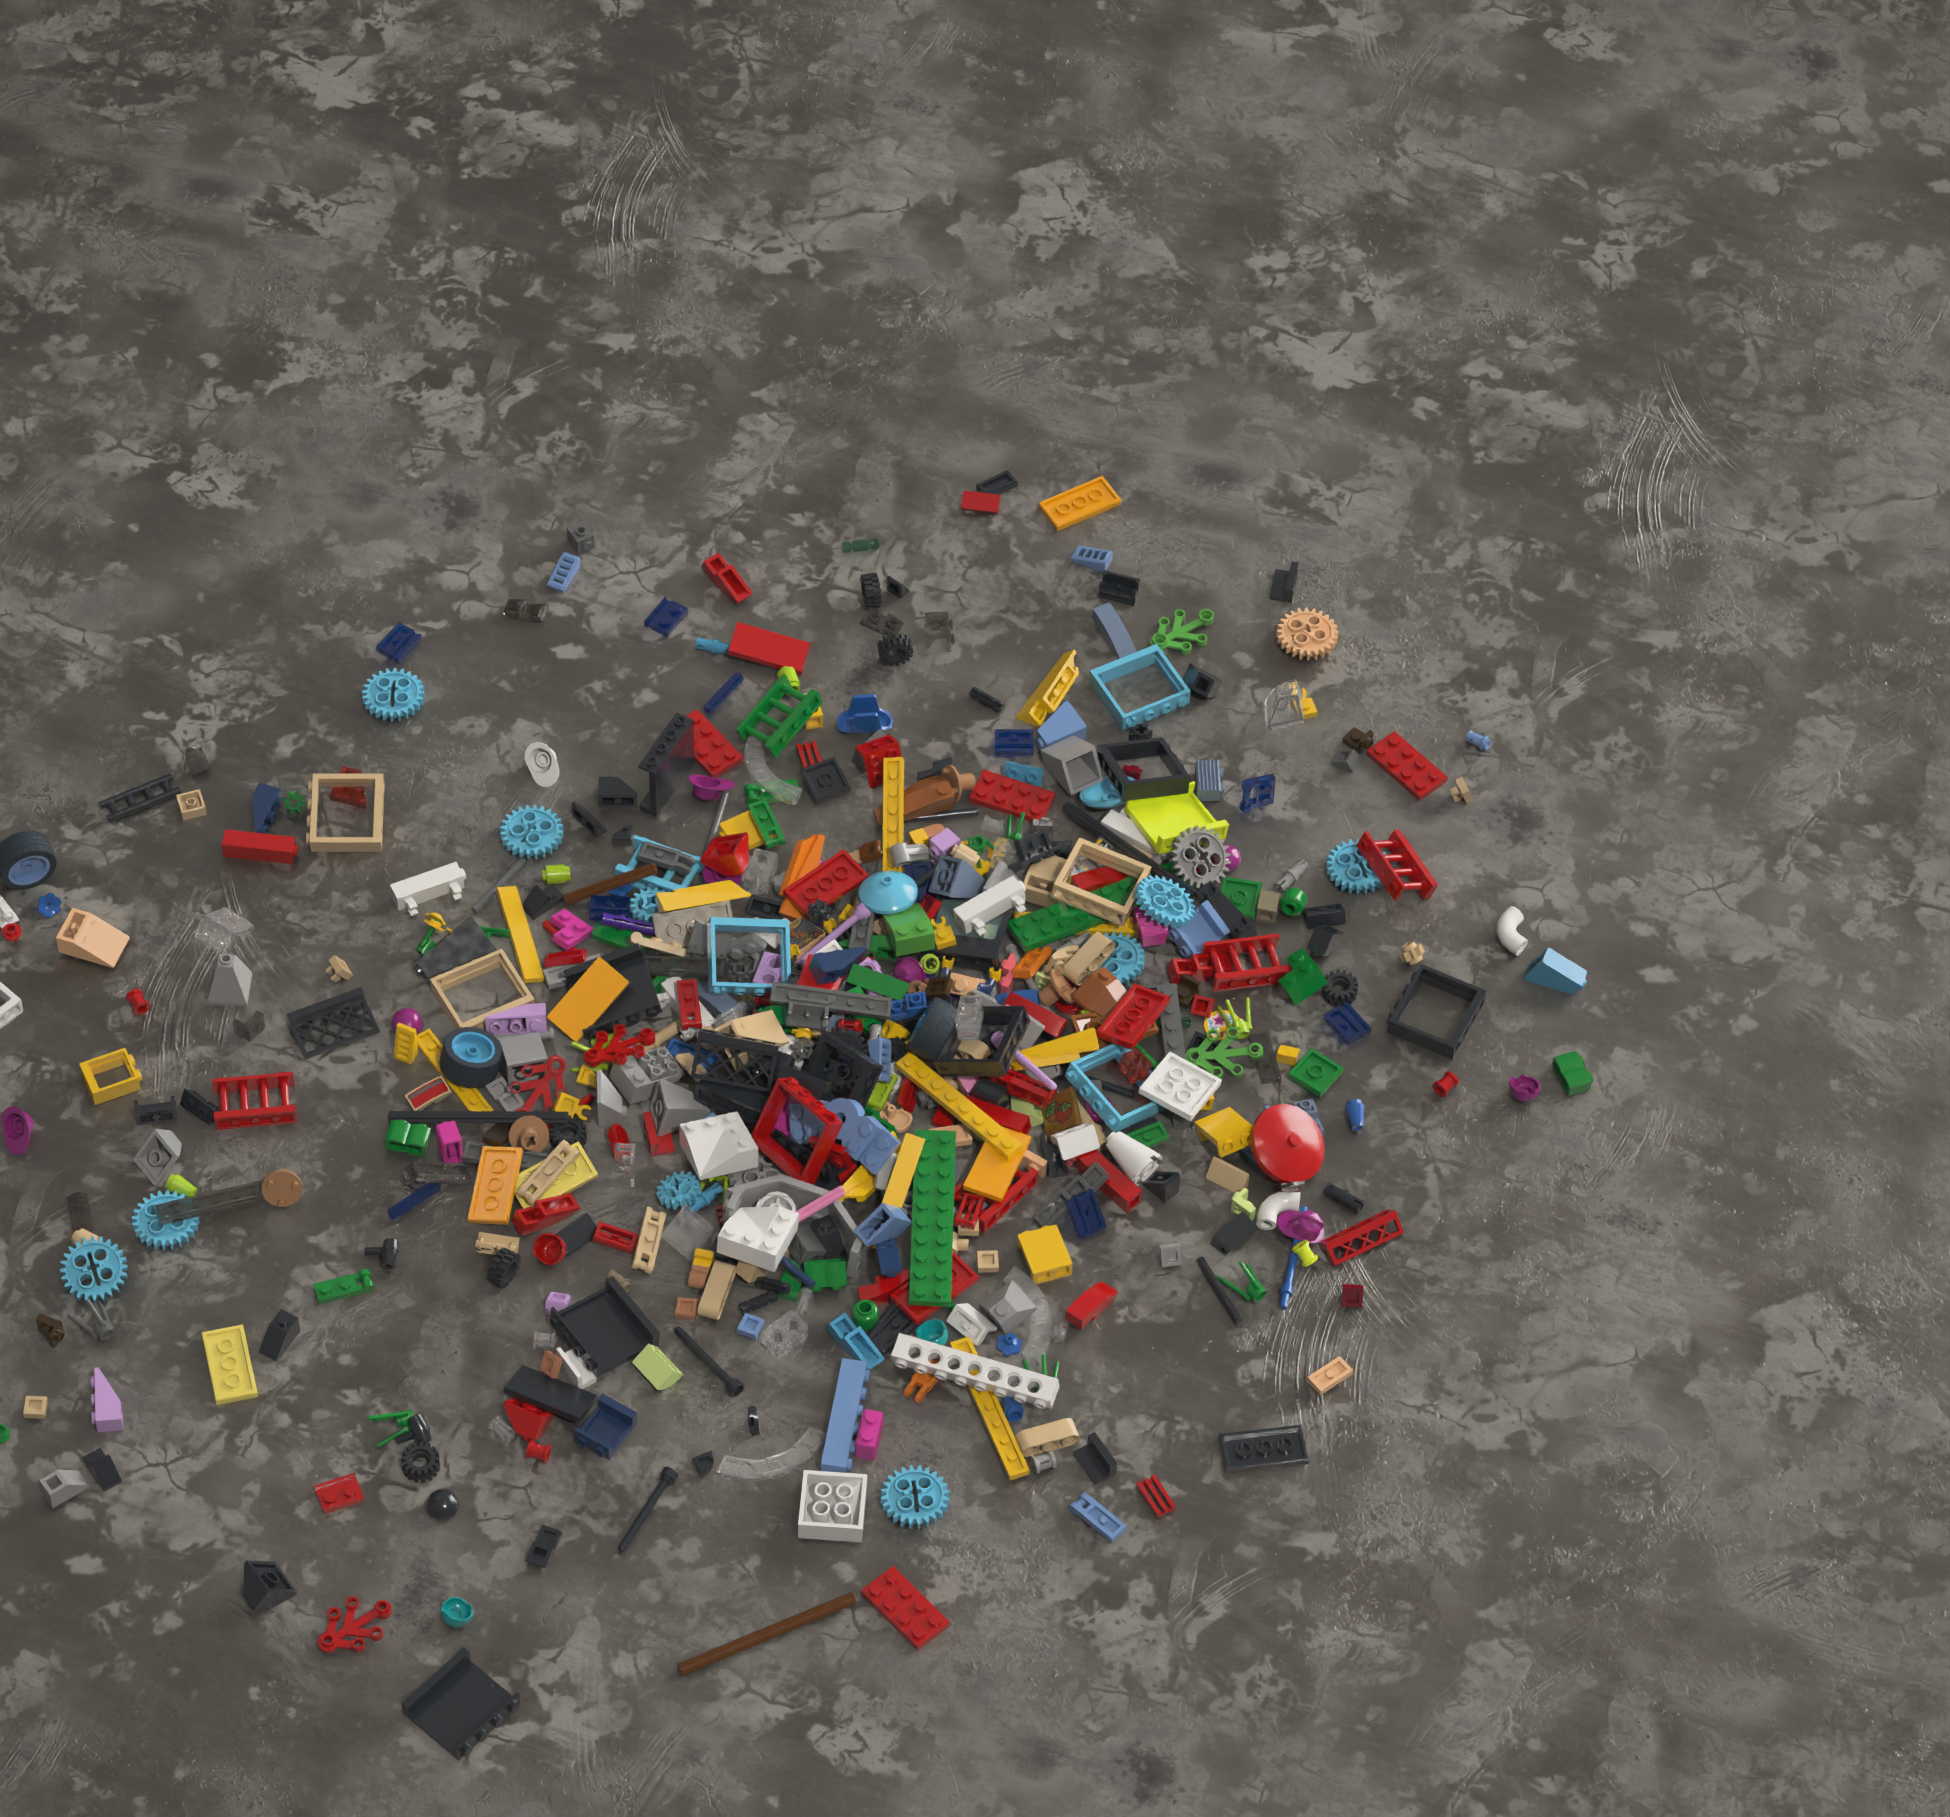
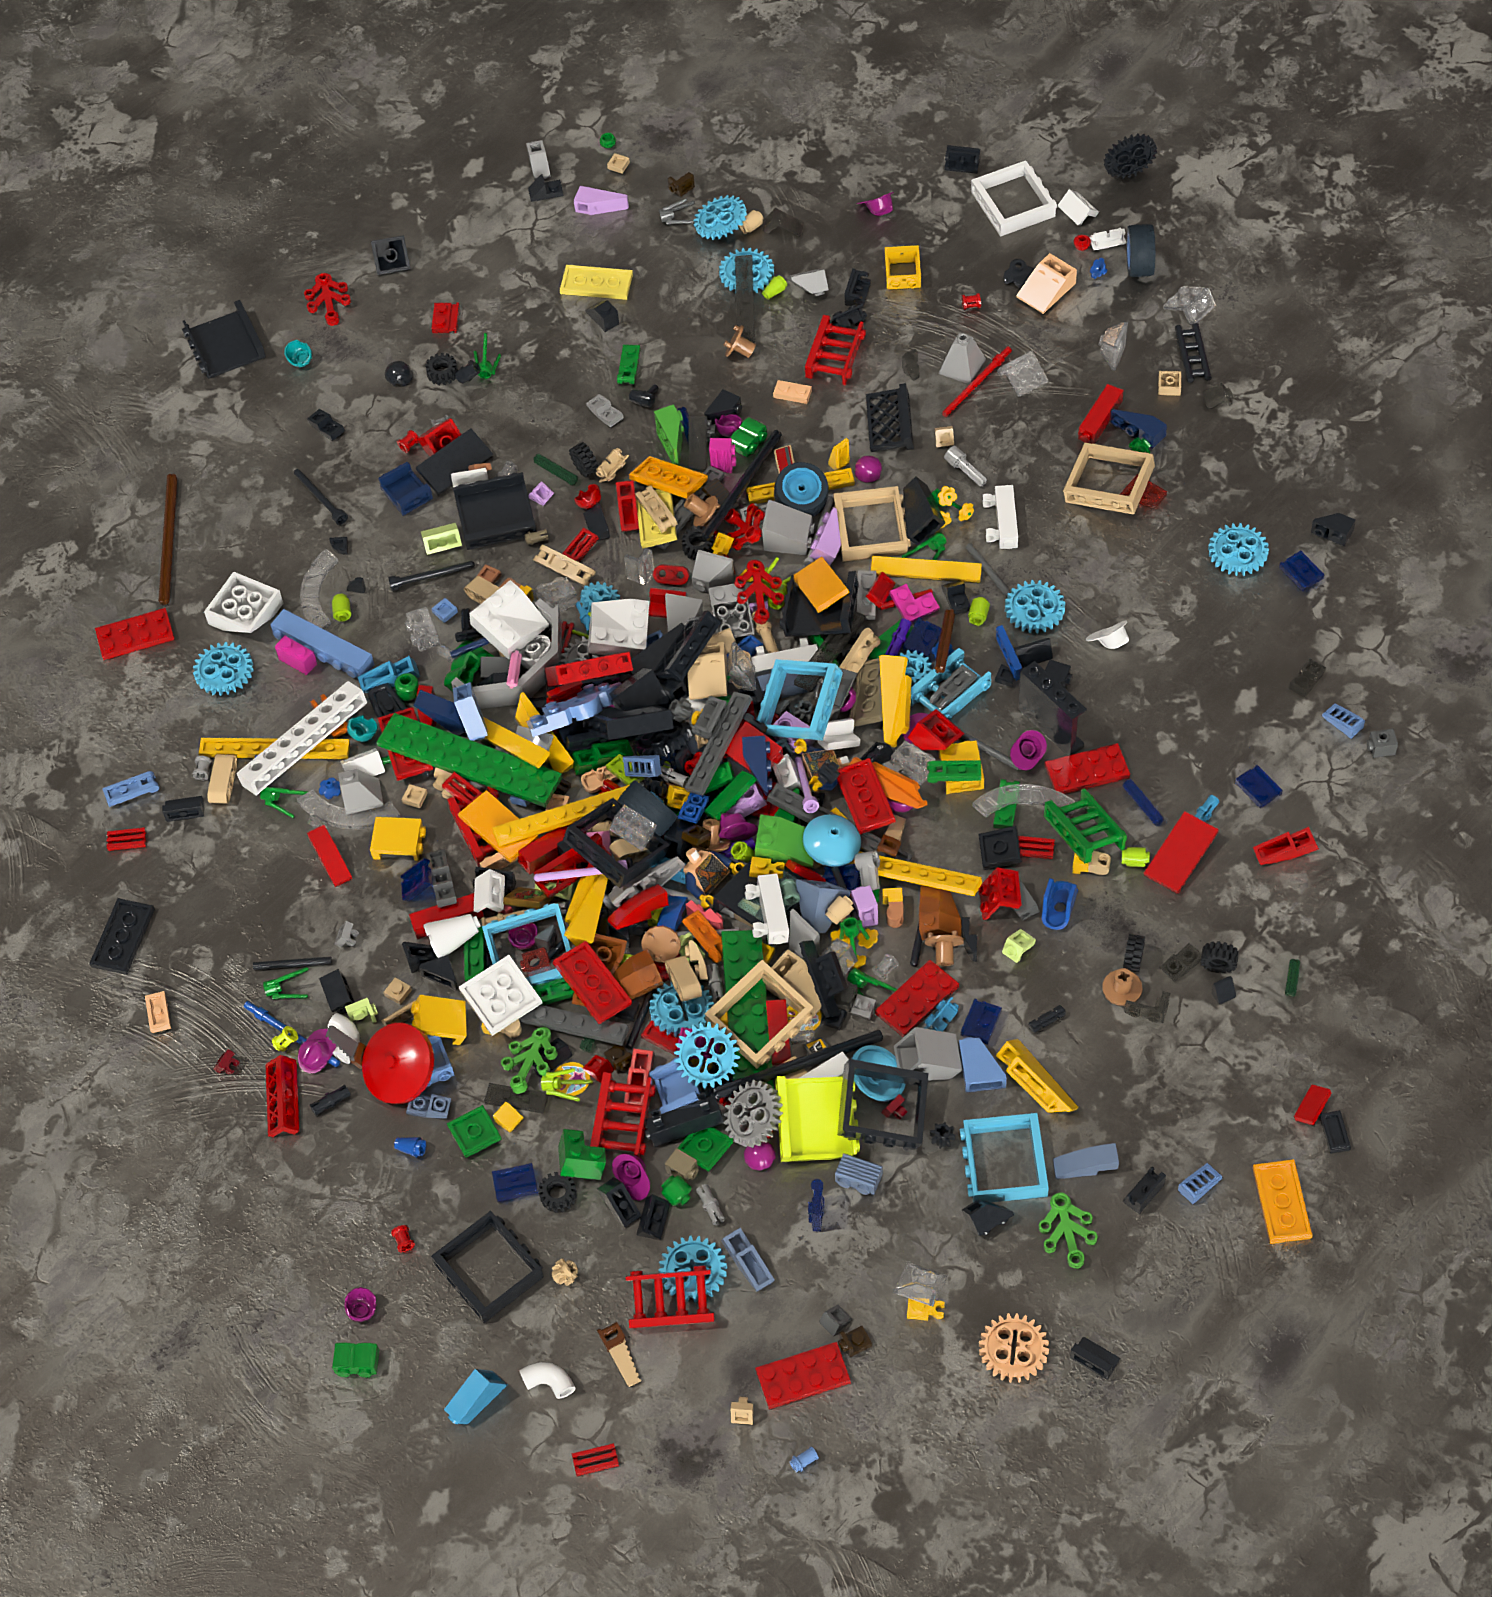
camera: 120 degrees right, 5 degrees up
red plate [676,979,702,1030] -> none
none -> lime brick [331,594,351,622]
none -> tan plate [383,978,412,1005]
none -> black slope [419,955,458,991]
none -> clear green axle [533,453,578,485]
none -> red tile [572,1443,619,1476]
none -> light grey slope [586,394,624,428]
none -> tan piece [597,1322,641,1387]
none -> magenta piece [612,1154,650,1200]
none -> red tile [641,1020,680,1056]
none -> bright green slope [654,404,684,466]
none -> black slope [704,389,742,425]
none -> magenta hair [715,414,743,437]
none -> sand blue slope [721,1228,775,1292]
none -> light nougat plate [773,380,812,404]
none -> sand green bush [780,879,800,905]
none -> red bar [942,346,1012,417]
none -> light grey piece [944,445,988,487]
none -> blue tile [996,625,1022,680]
none -> yellowish green bracket [1002,929,1036,963]
none -> black plate [1003,259,1035,289]
none -> clear slope [1099,322,1128,371]
none -> medium nougat piece [1102,968,1143,1006]
none -> clear bracket [1163,286,1216,325]
none -> black slope [1311,513,1356,546]

